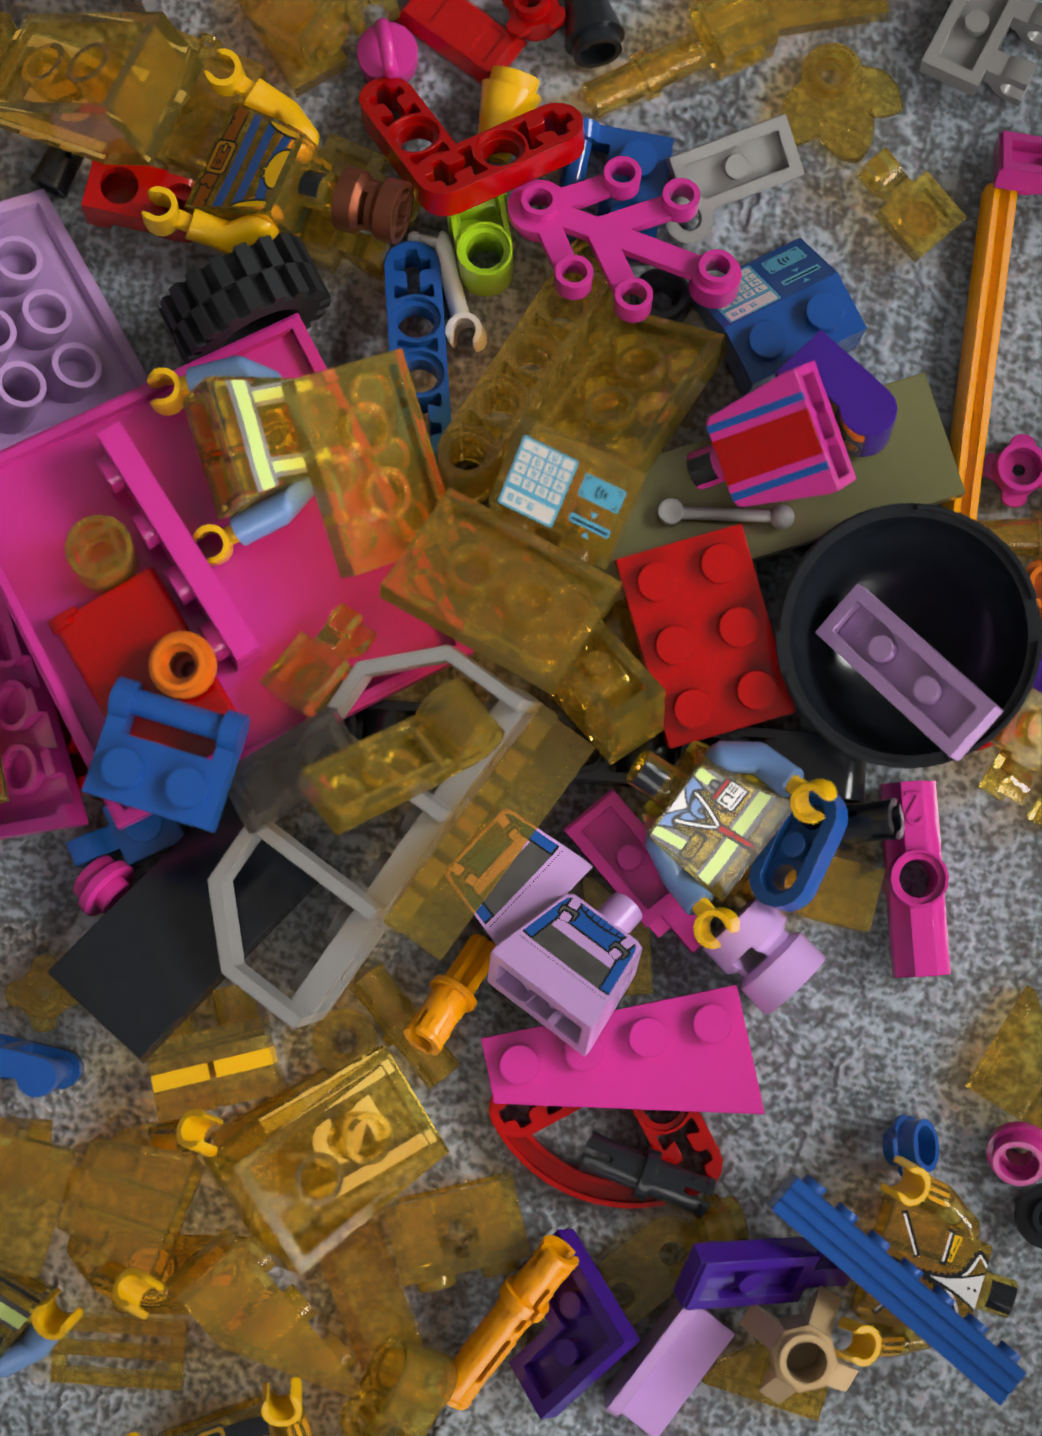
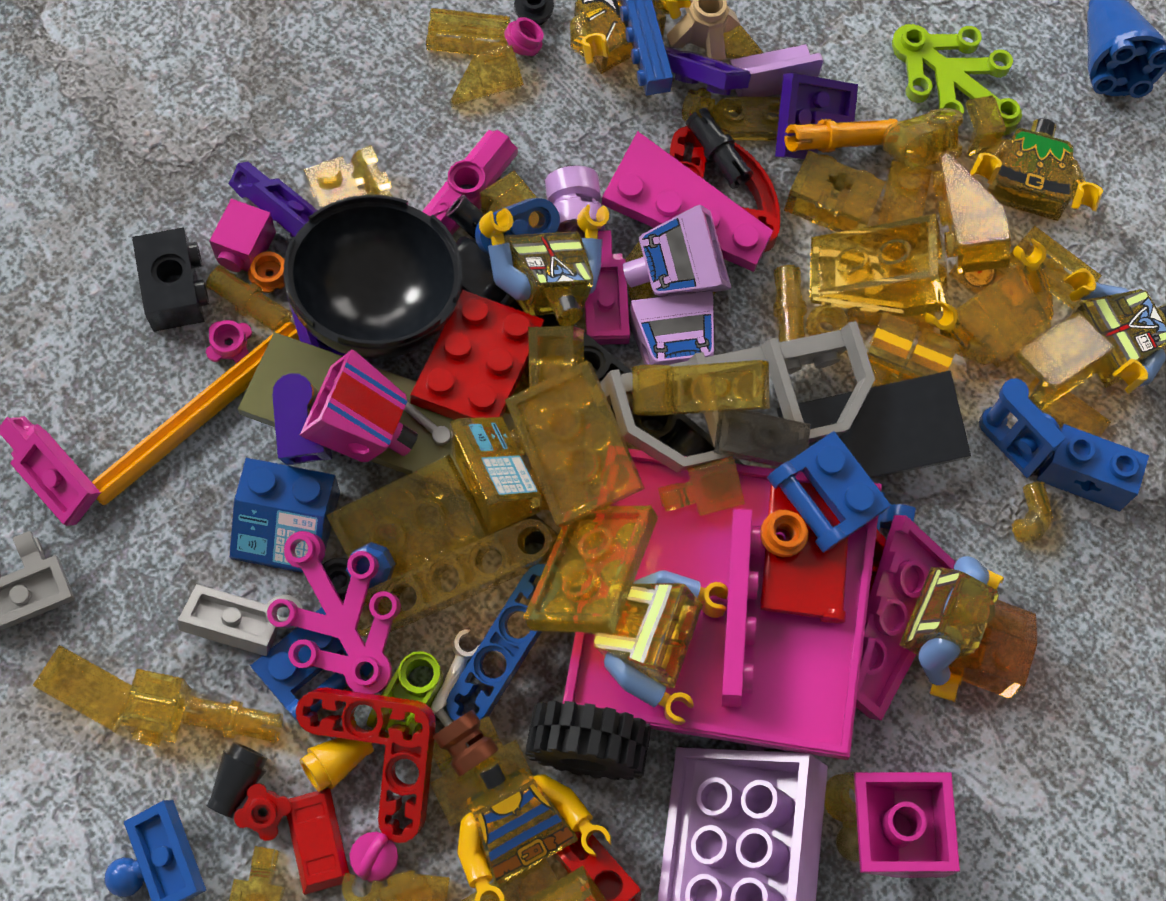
camera: 150 degrees left, 15 degrees down
clear yellow plate [5,954,79,1032] -> none
clear yellow wheel [64,514,139,594] -> none
dark pink plate [73,855,134,916] -> none
clear yellow fence [383,704,596,961] -> none
light orange axle [403,934,497,1056] -> none
clear yellow plate [781,43,903,164] -> none
lavender plate [815,583,1003,761] -> none
clear yellow plate [857,147,967,263] -> none
blue plate [882,1114,939,1177] -> none
none -> blue tile [346,542,396,591]

